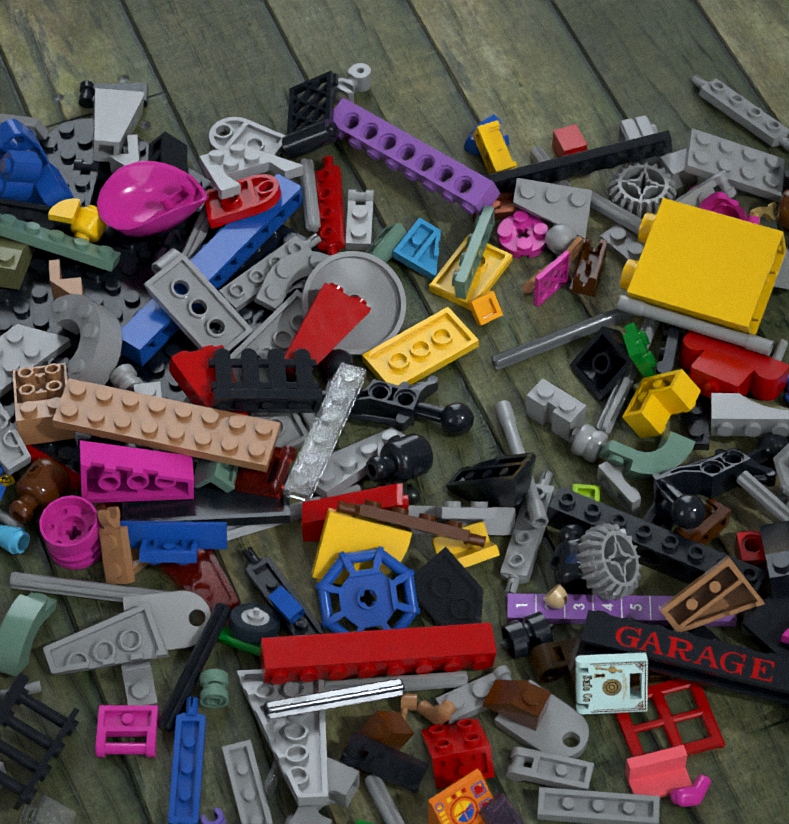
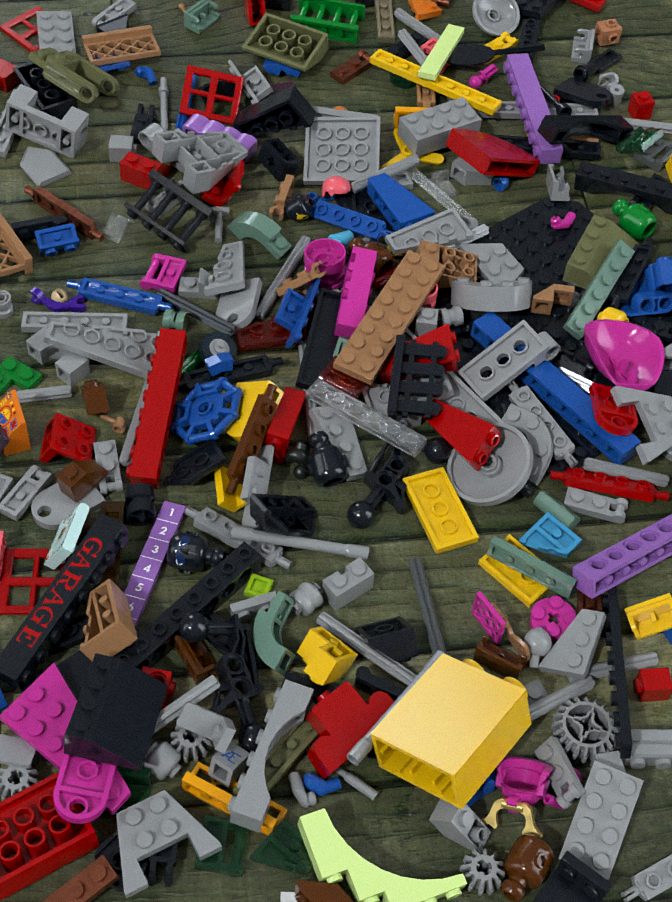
camera: 100 degrees right, 0 degrees up
yellow tile [48,199,81,224] -> none
axle [264,679,405,720] -> none
black plate [340,732,429,793] -> none
medium nougat arm [417,700,456,725] -> none
light orange plate [468,291,503,326] -> none
tan hinge [543,584,568,609] -> none
light grey gear [576,523,642,601] -> none
green plate [623,322,657,378] -> none

